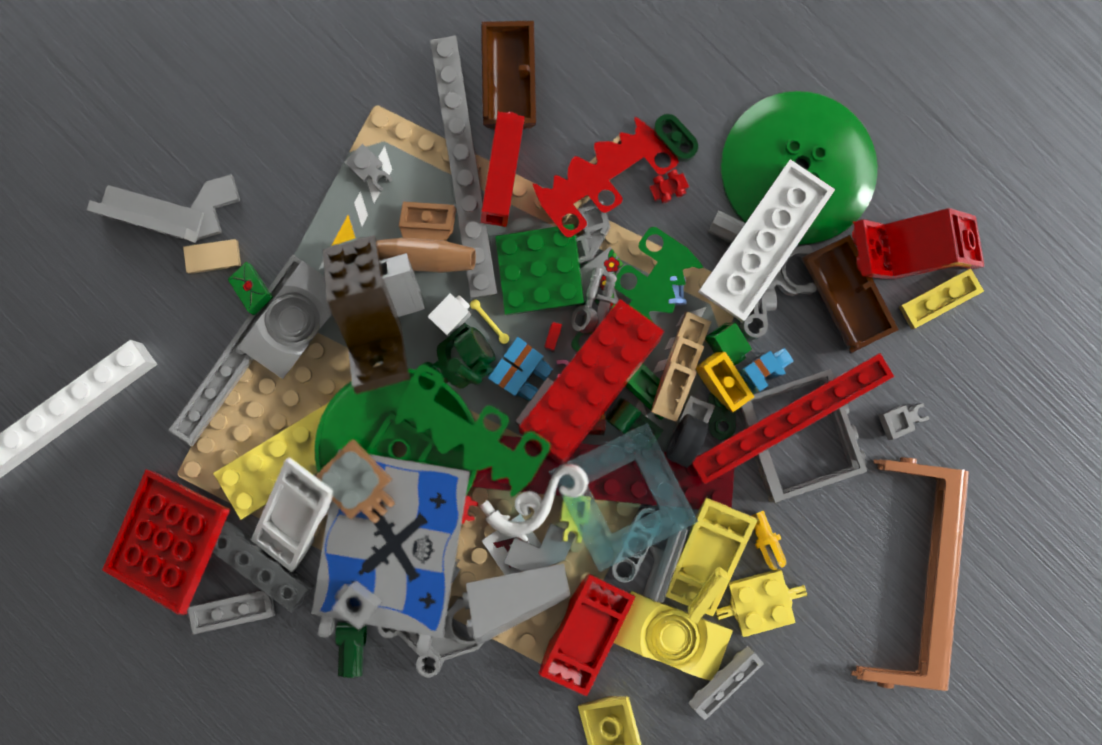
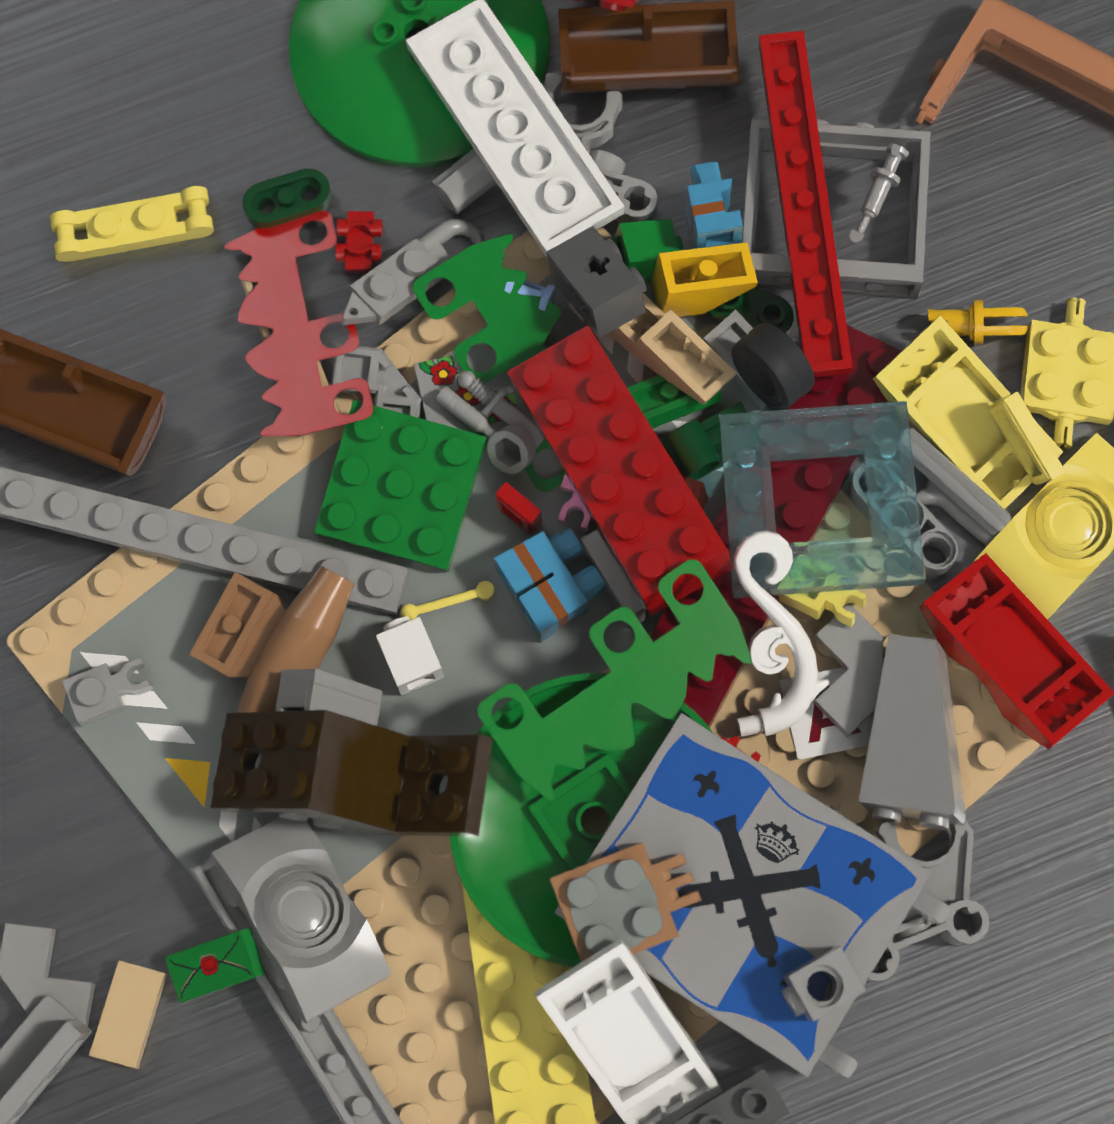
camera: 60 degrees left, 10 degrees down
dark green piece [335,621,367,678] -> none
dark green piece [423,323,495,389] -> none
red slope [480,112,525,227] -> none
light grey plate [878,403,929,440] -> none
none -> light yellow plate [49,186,214,262]
none -> light grey plate [342,219,484,326]
none -> dark grey brick [546,226,646,338]
none -> light grey piece [849,143,909,244]

